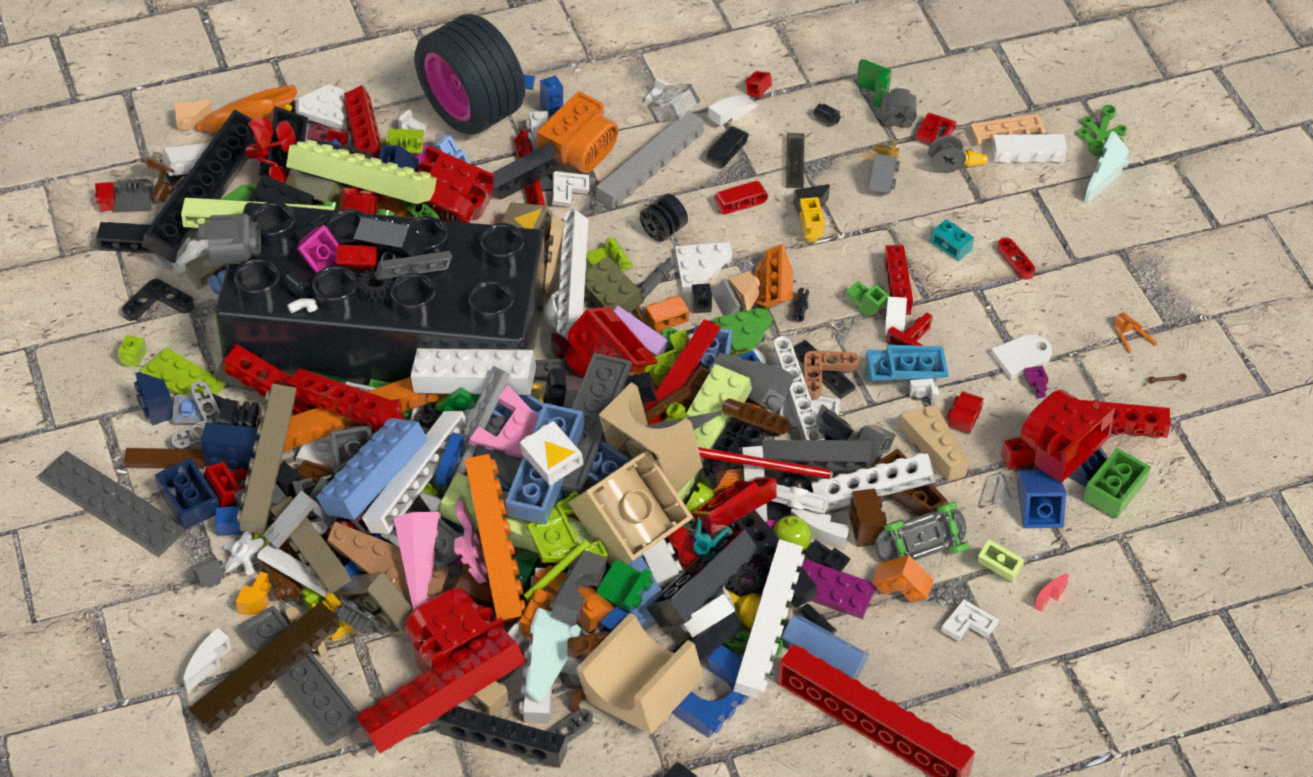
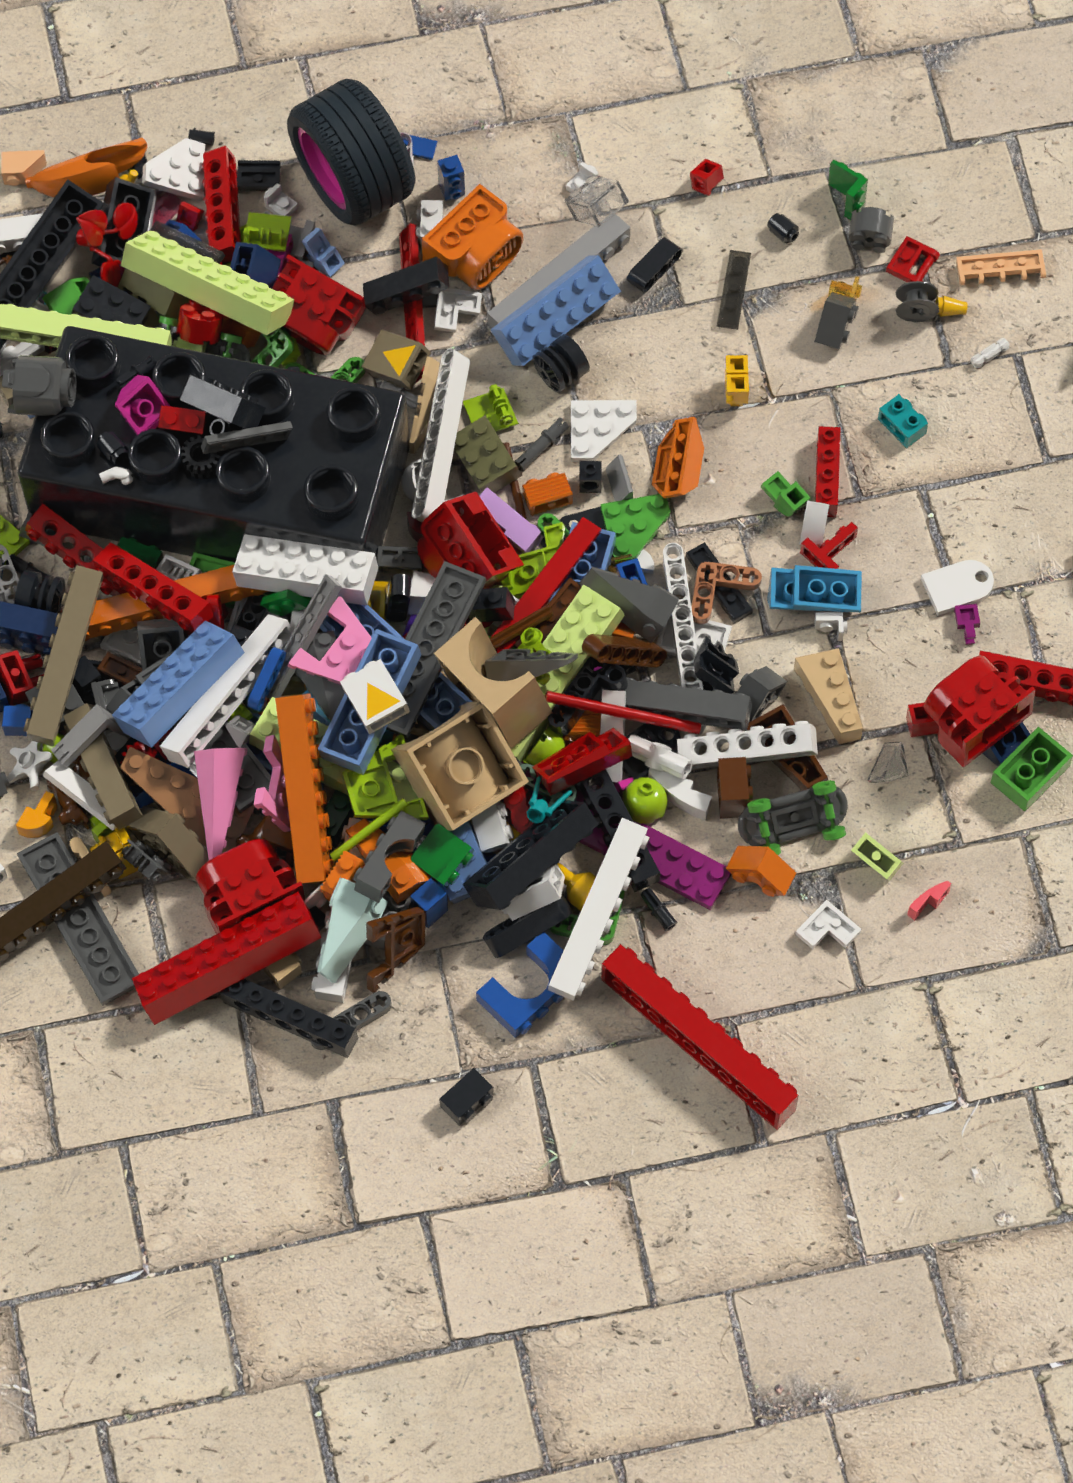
camera: 10 degrees right, 15 degrees up
tan piece [576,613,704,734] -> none
white slope [708,95,757,126] -> none
red beam [714,181,769,214] -> none
black tyre [728,562,765,597] -> none
light nougat slope [729,271,760,311] -> none
medium blue brick [781,615,870,678] -> none
black pin [792,288,809,322] -> none
pearl dark grey slope [793,184,830,218] -> none
black slope [804,539,851,572] -> none
red brick [946,391,984,433] -> none
white brick [992,134,1067,162] -> none
red beam [997,237,1035,280] -> none
blue slope [1017,470,1067,528] -> none
none -> black pin [188,128,215,145]
none -> black plate [237,160,281,191]
none -> medium blue brick [491,255,621,366]
none -> white axle [971,338,1009,368]

